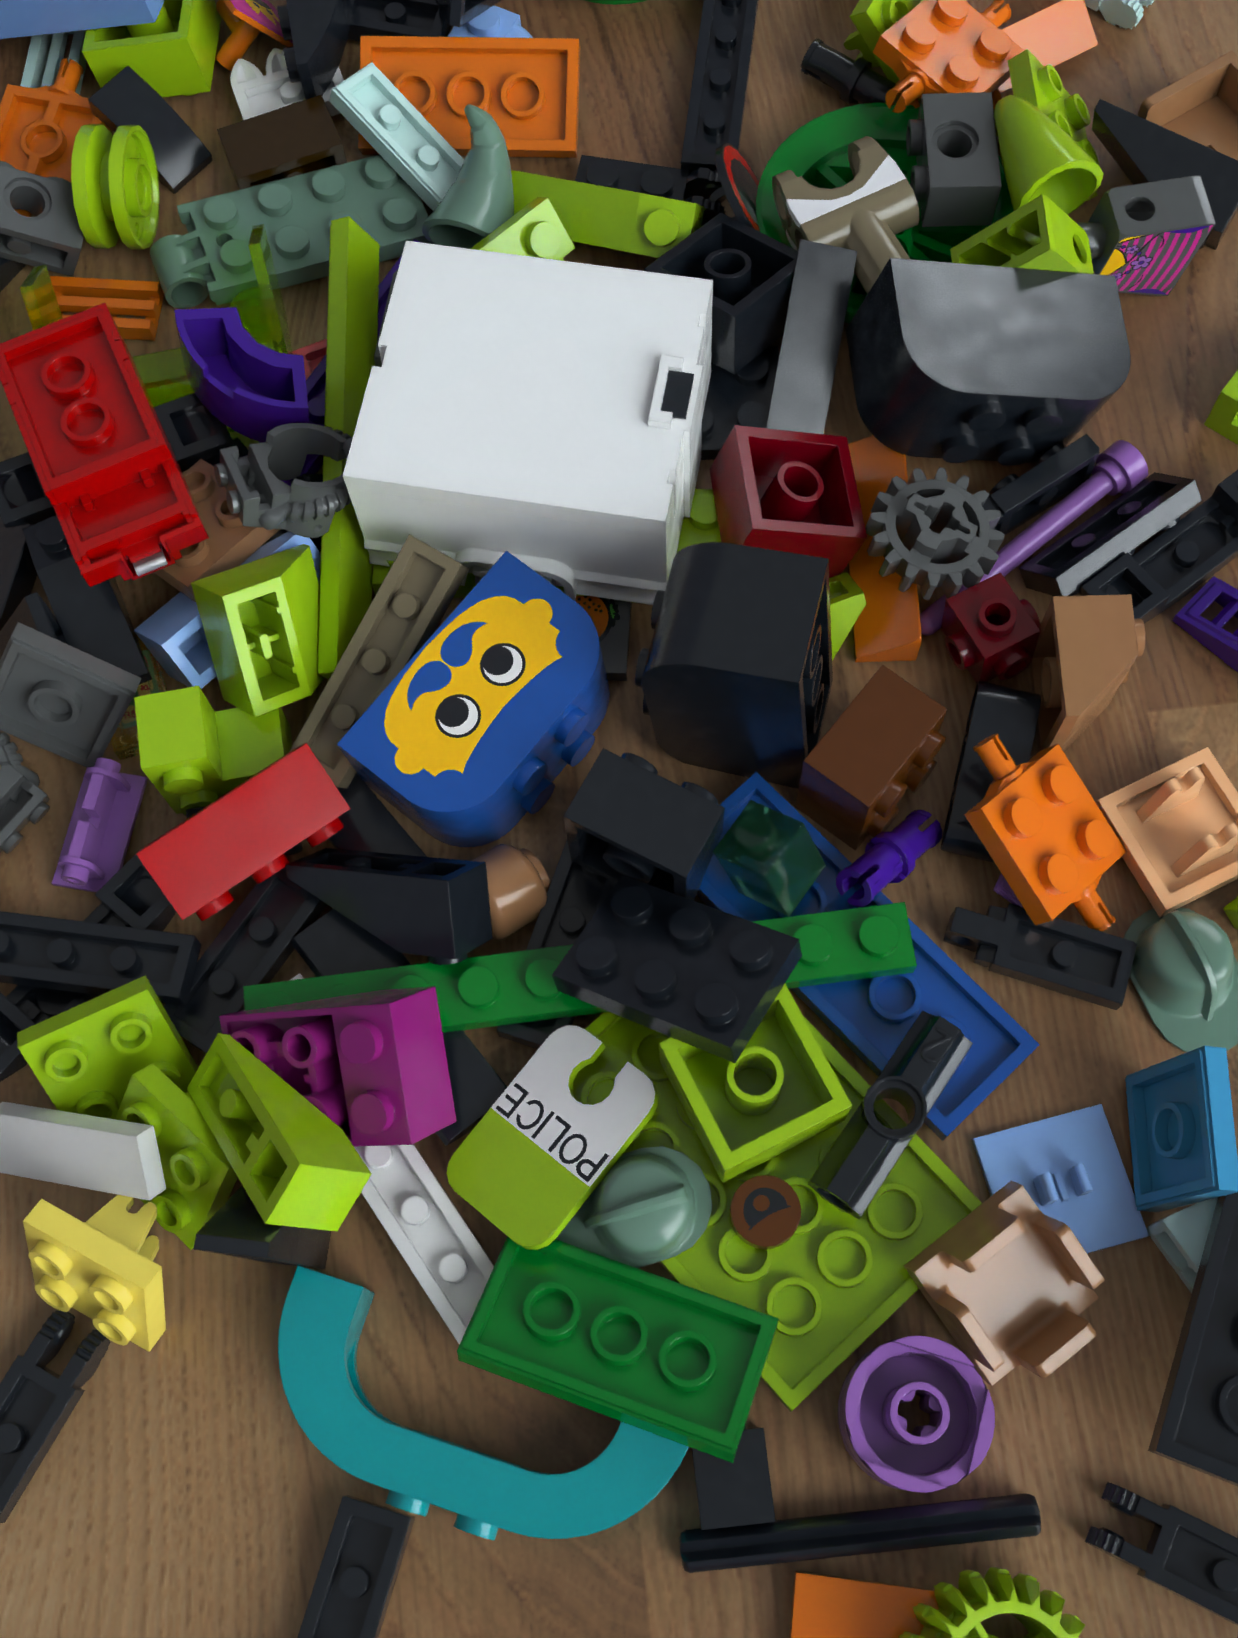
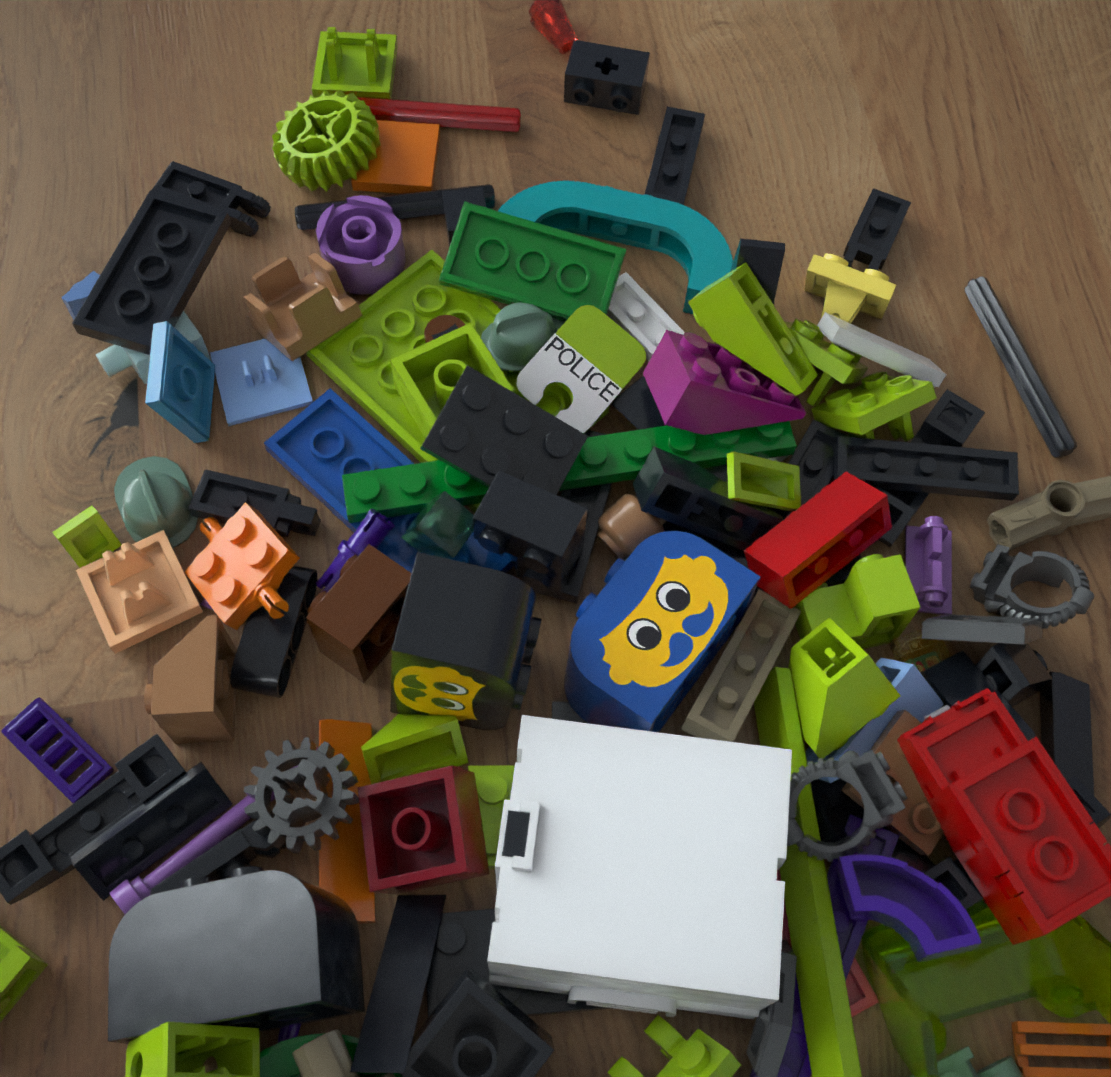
camera: 170 degrees right, 5 degrees down
black piece [808,1011,973,1219] -> none
dark red brick [941,572,1040,683] -> none
none -> lime slope [727,451,801,512]

